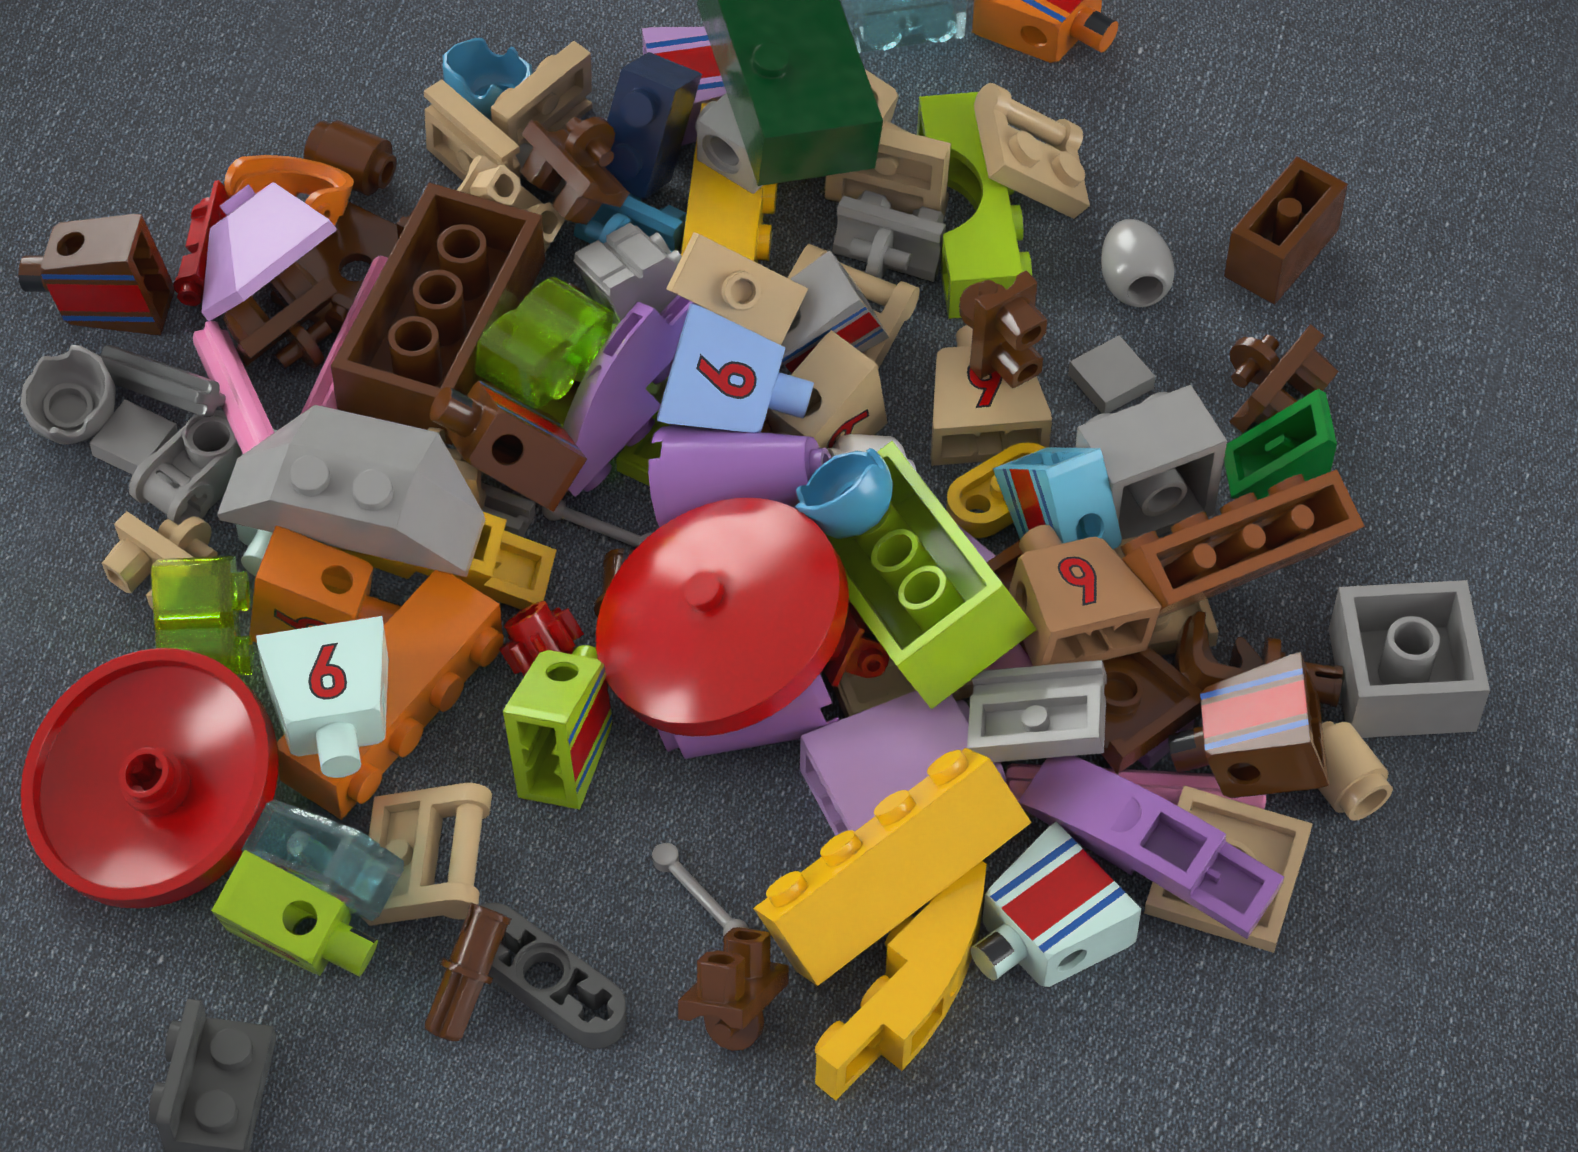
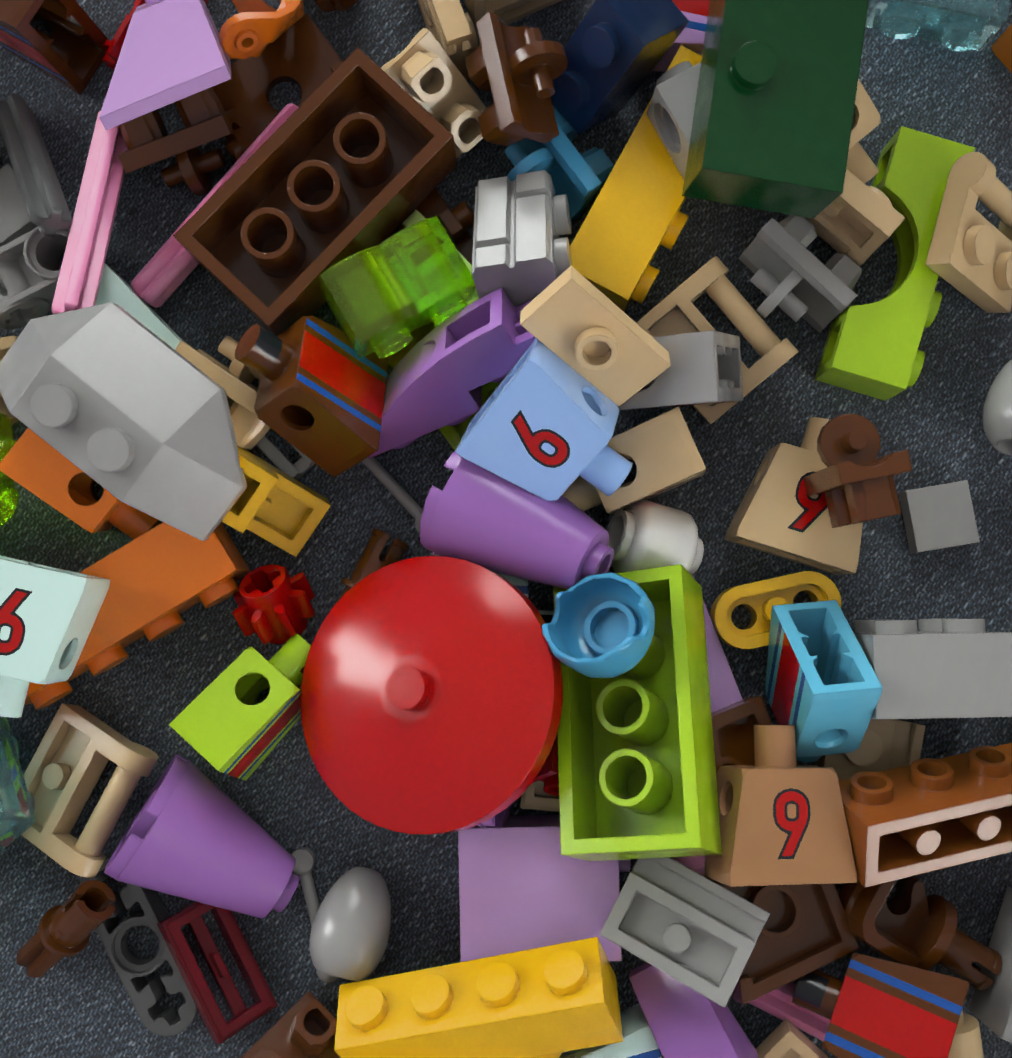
camera: 25 degrees right, 30 degrees up
none -> medium lavender cone [103,754,300,919]
none -> dark red tile [157,902,278,1044]
none -> light grey animal [309,867,391,981]

